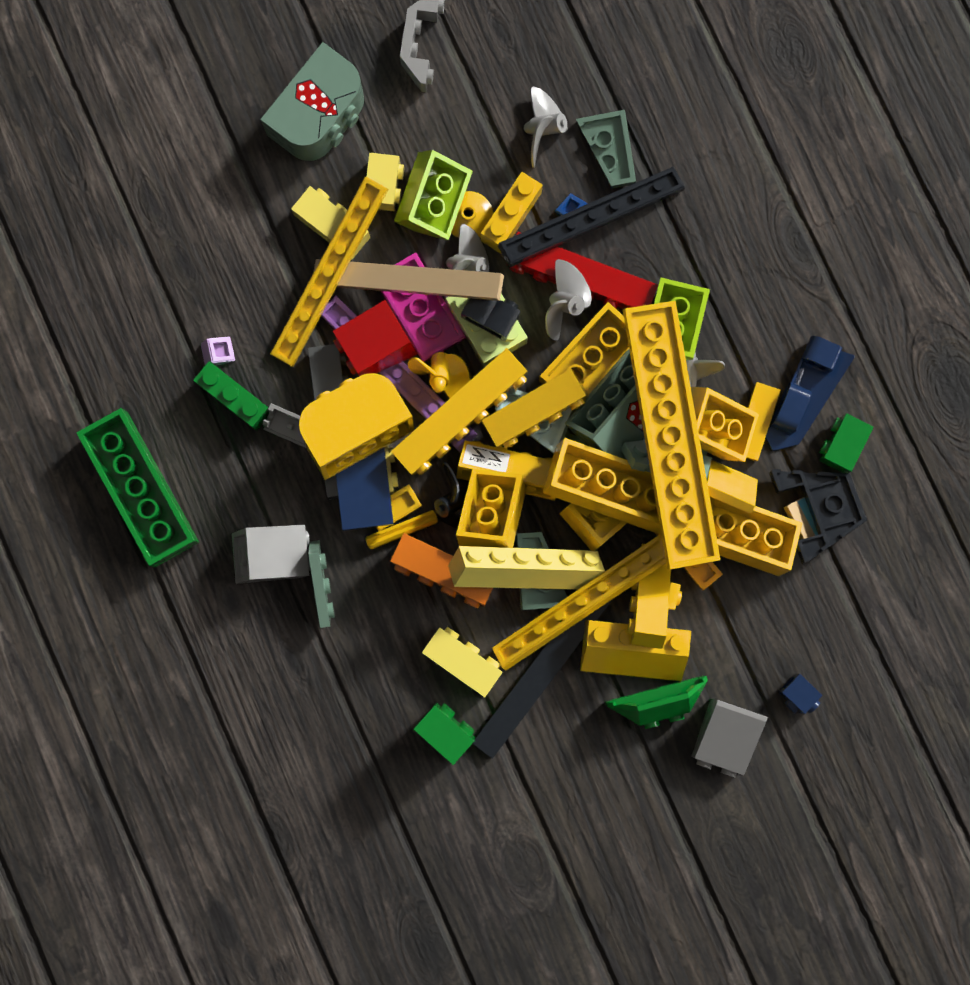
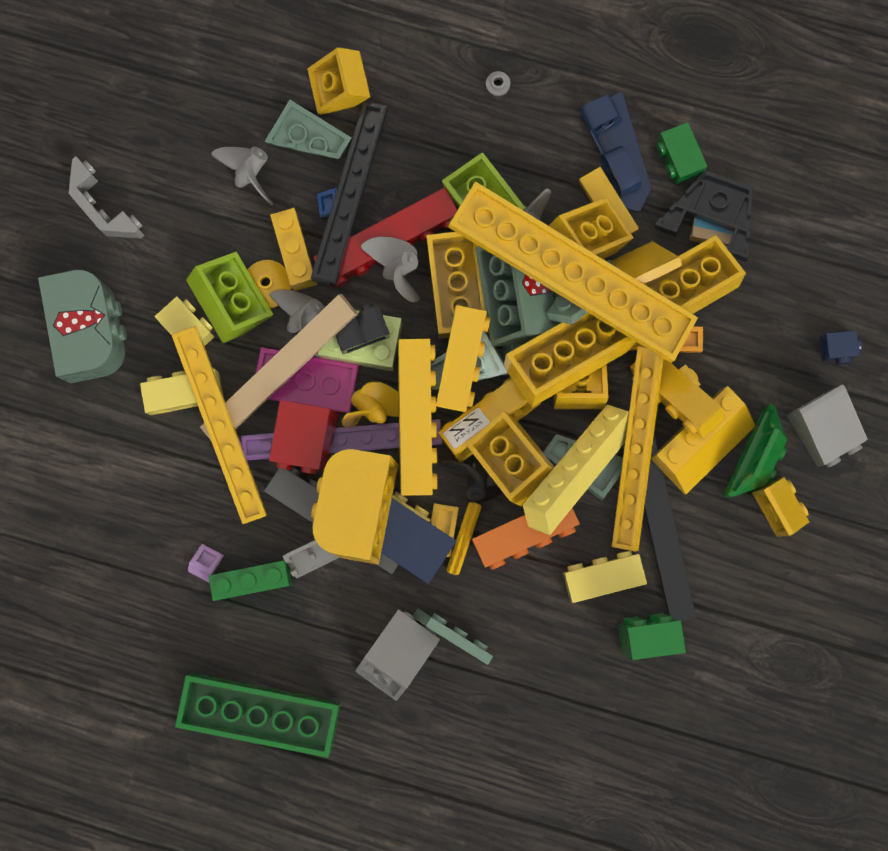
camera: 45 degrees left, 0 degrees up
none -> yellow slope [307,47,370,115]
none -> light grey plate [486,71,510,96]
none -> yellow slope [752,477,809,537]

